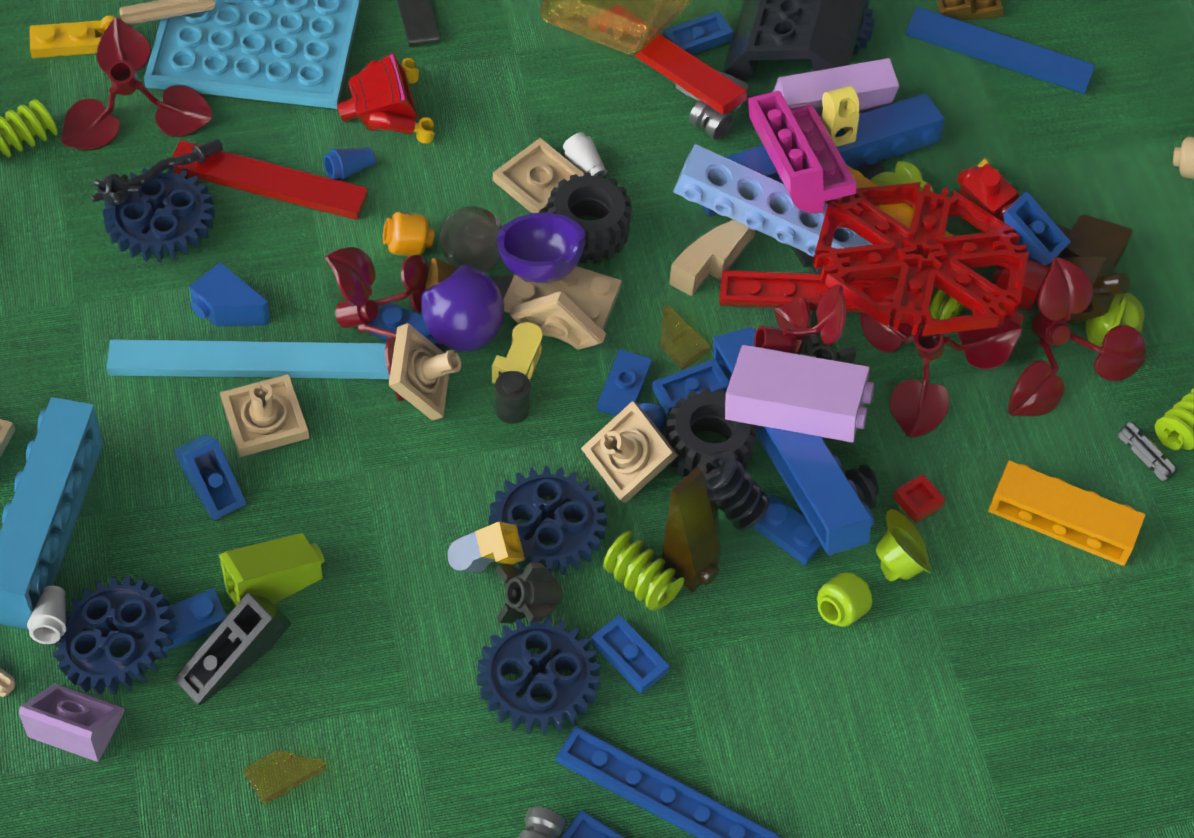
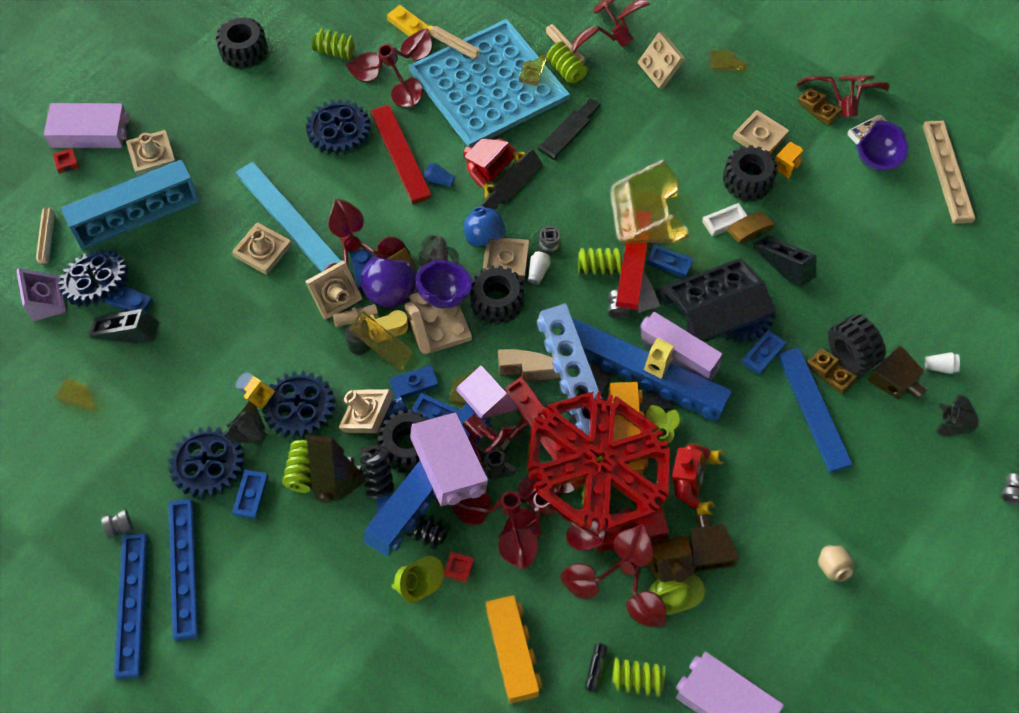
camera: 55 degrees right, 5 degrees up
white cone [27,586,66,644] -> none
black piece [91,139,223,206] -> none
blue slope [174,434,246,521] -> none
blue slope [189,263,271,326] -> none
lime slope [219,533,325,607] -> none
light orange head [383,211,434,256] -> none
dark pink brick [748,91,856,213] -> none
lime head [817,572,873,627] -> none
blue slope [1003,191,1071,265] -> none
none -> tan pin [333,304,378,328]
none -> clear yellow tile [349,311,413,370]
none -> dark red plant [450,476,557,569]
none -> slope [456,366,518,419]
none -> blue cylinder [463,206,506,246]
none -> pearl dark grey piece [479,148,544,210]
none -> flat silver wheel [539,226,561,255]
none -> lime piece [578,248,622,275]
none -> blue plate [741,330,786,375]

